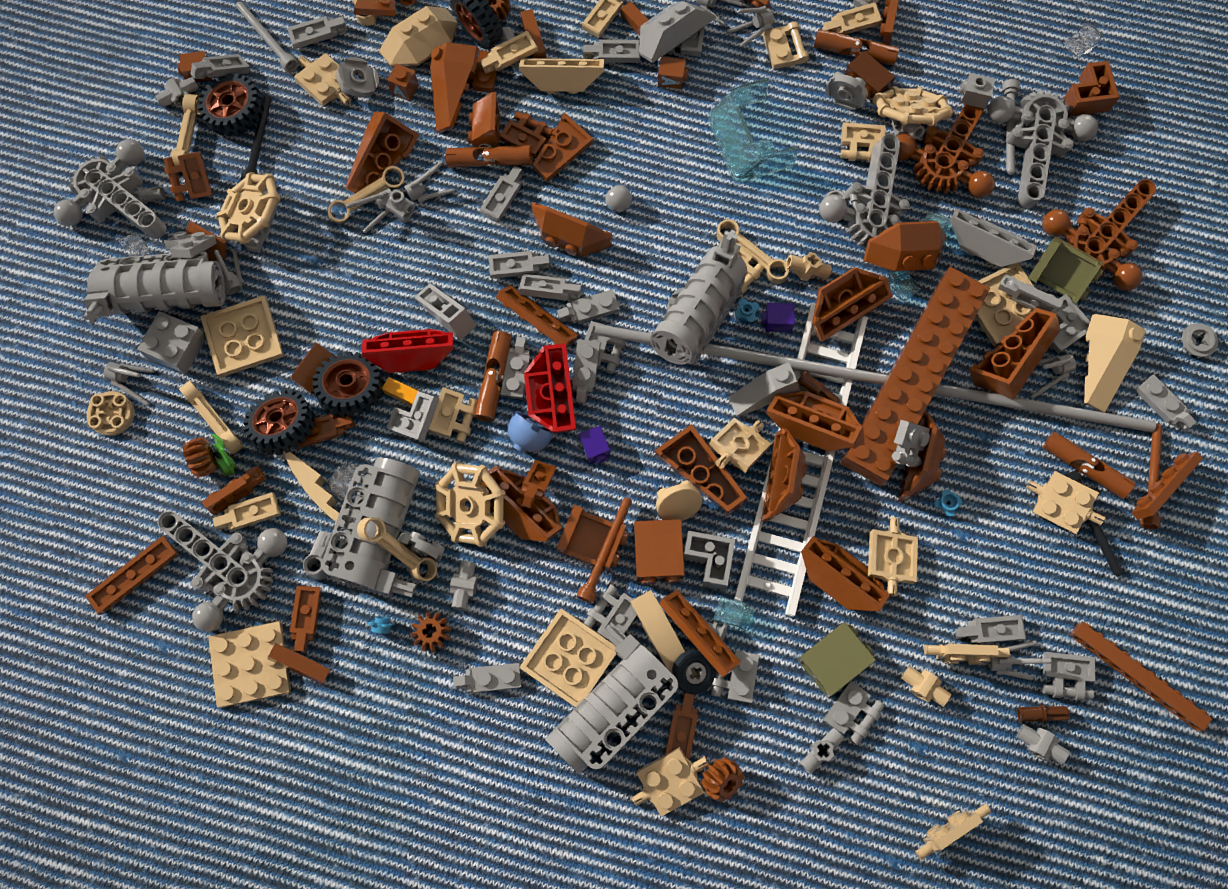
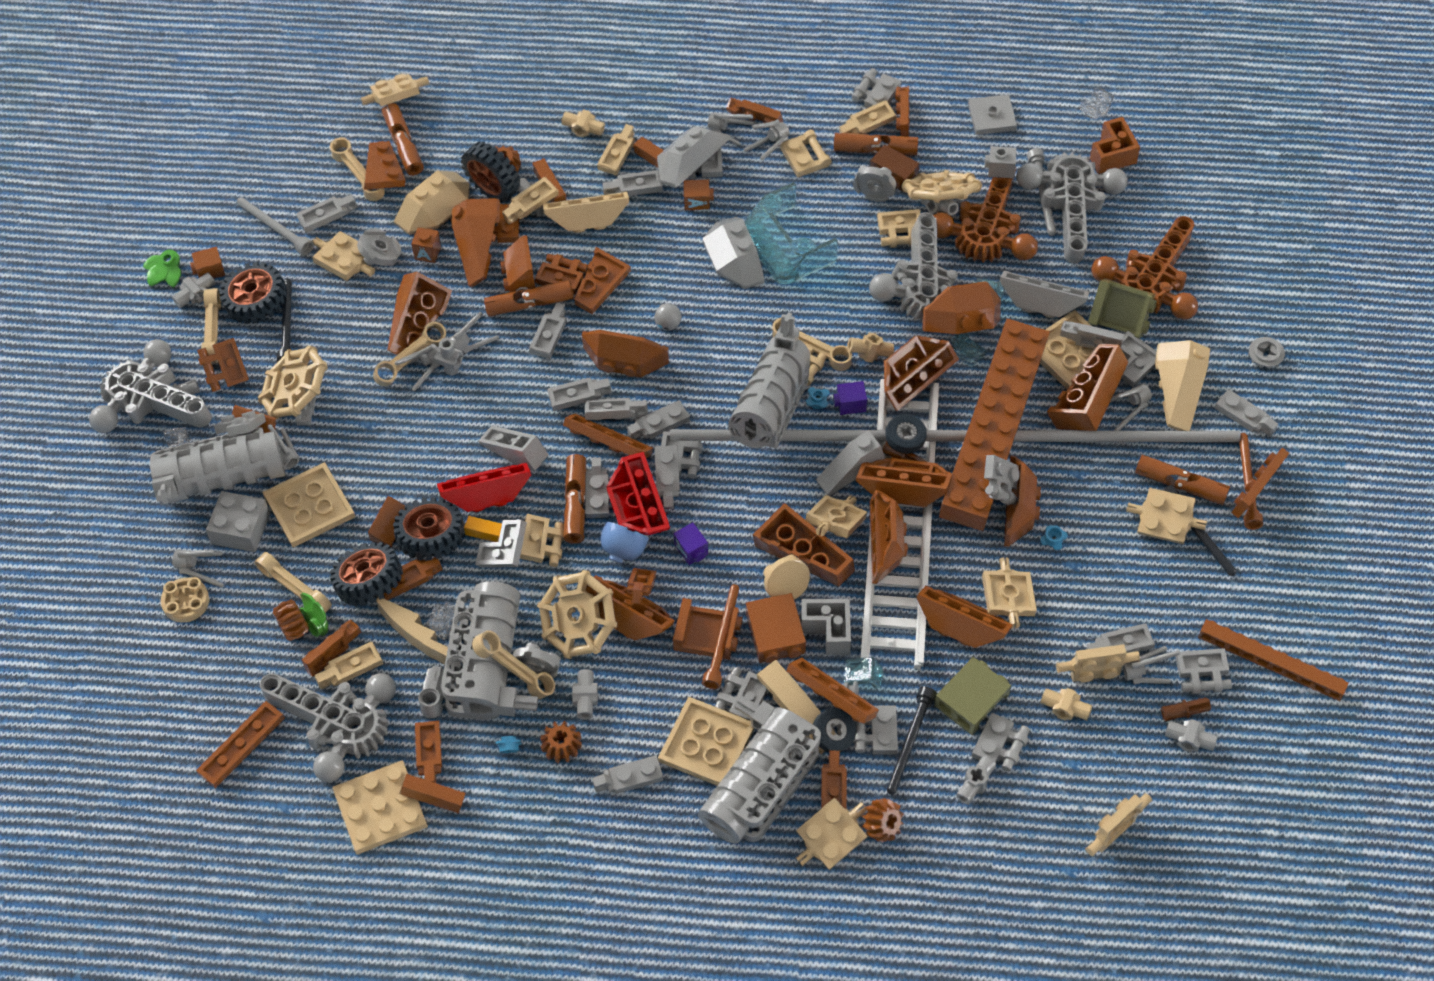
camera: 10 degrees left, 15 degrees down
light grey hinge [190,54,251,79] -> none
none -> bright green plate [143,250,182,288]
none -> light grey wedge [702,217,765,289]
none -> black bush [885,414,927,454]
none -> black piece [887,686,938,795]
none -> light grey plate [968,94,1017,135]

